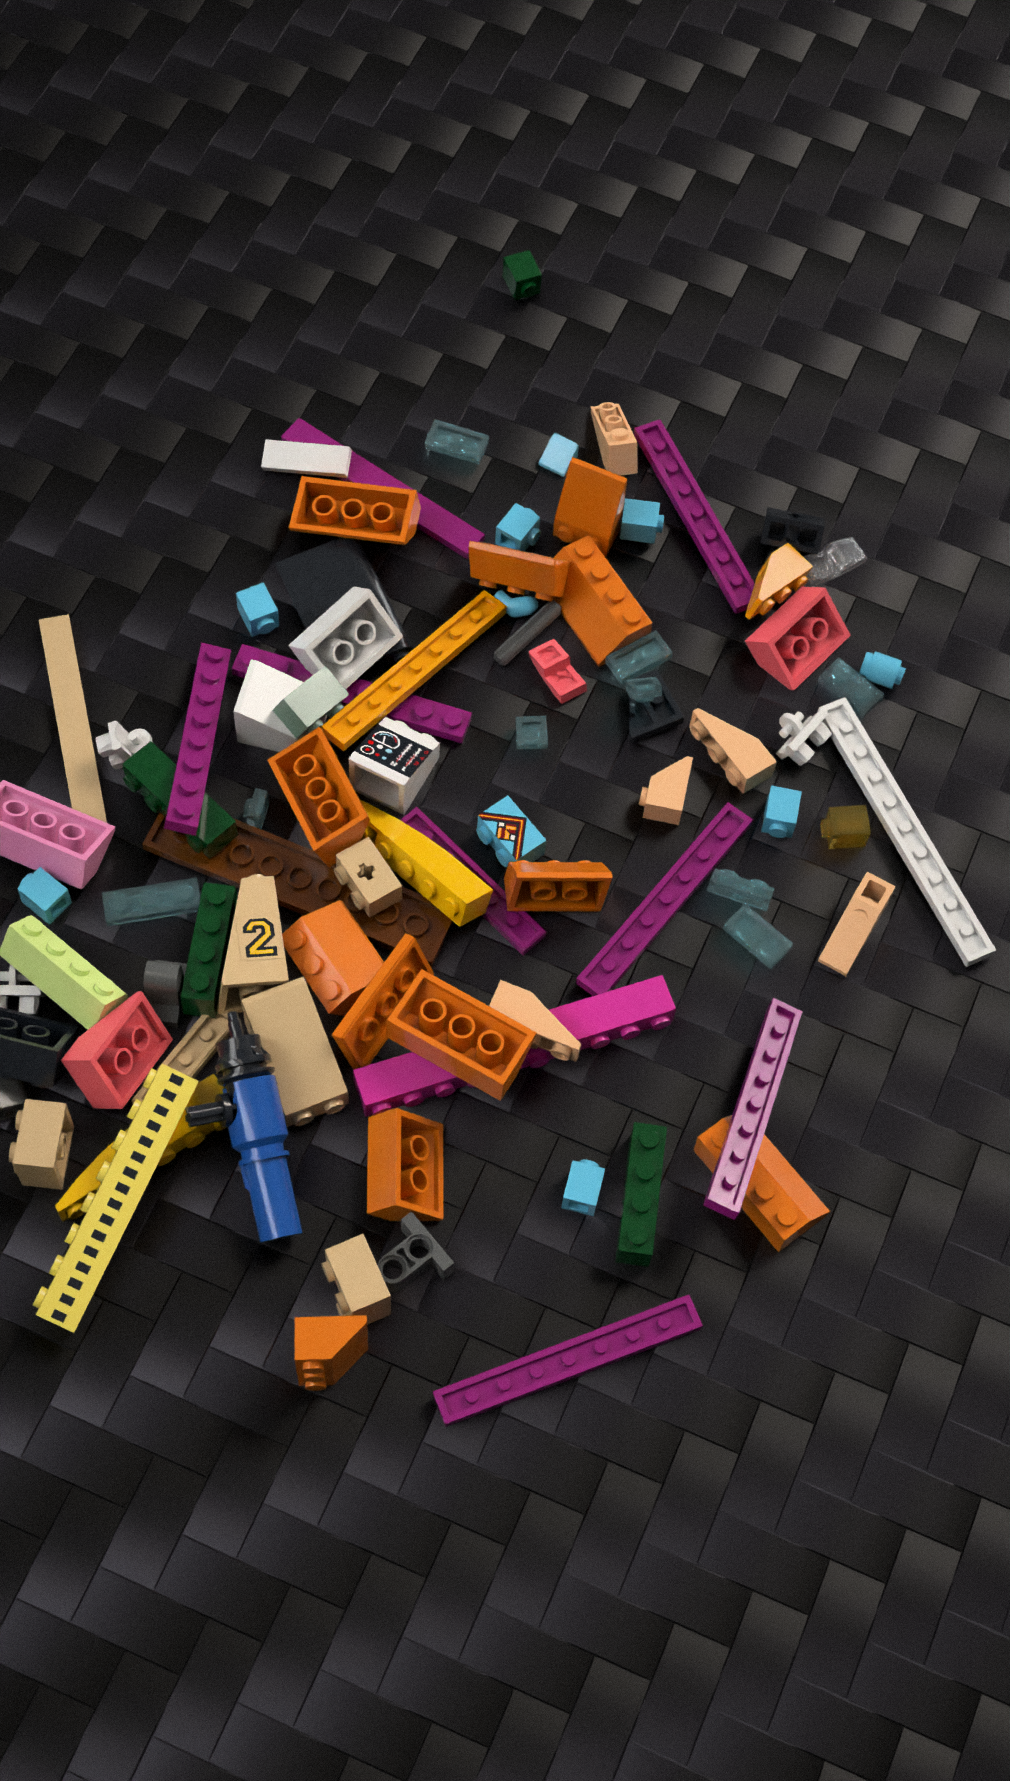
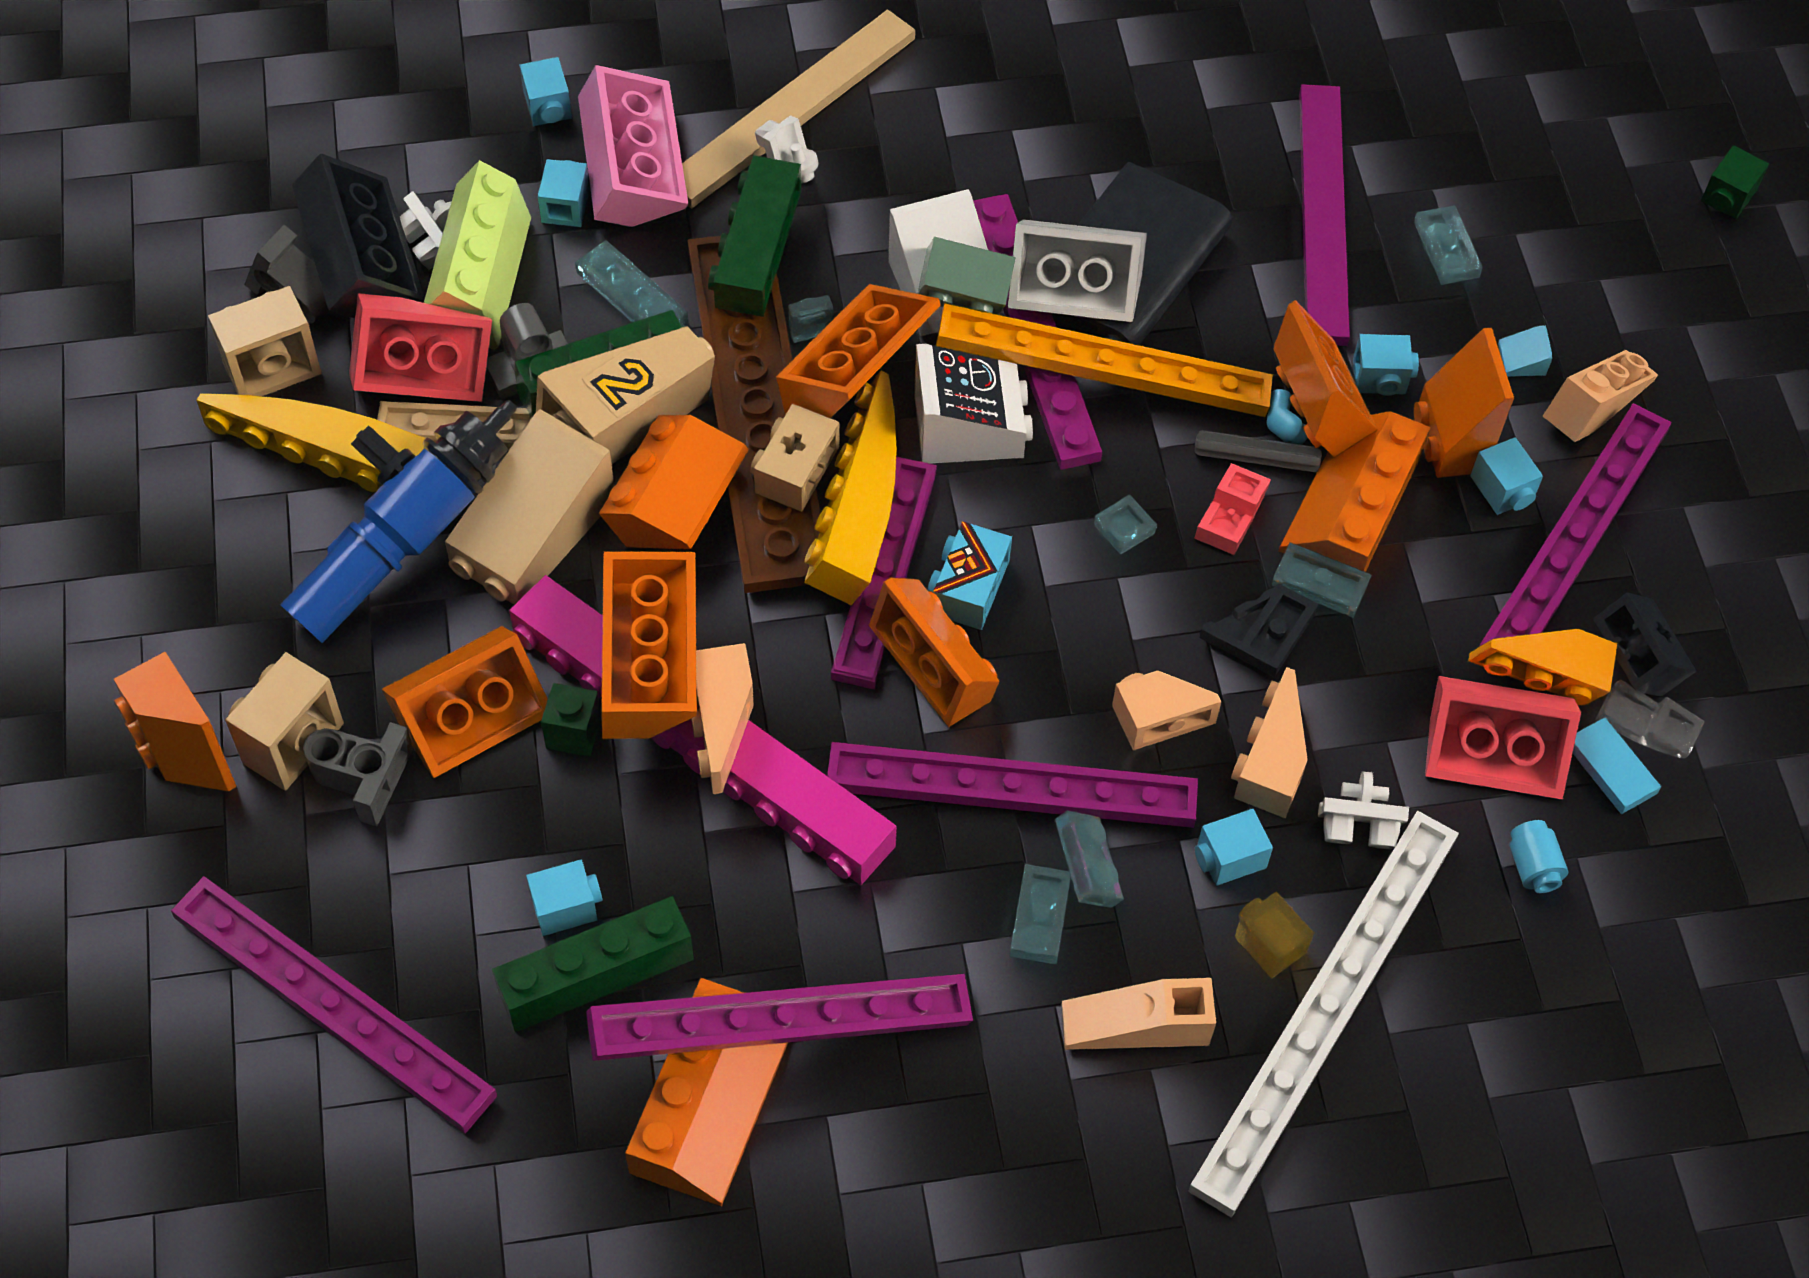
camera: 60 degrees right, 5 degrees down
light yellow brick [32,1064,199,1333] -> none
magenta plate [164,642,231,836] -> none
medium azure brick [236,582,279,637] -> none
white tile [261,440,352,478] -> none
orange slope [289,476,421,545] -> none
orange tile [332,933,434,1070] -> none
clear light blue plate [626,677,662,702] -> none
clear light blue plate [818,658,884,718] -> none
none -> dark green brick [541,683,602,757]
none -> medium azure tile [1573,717,1661,814]

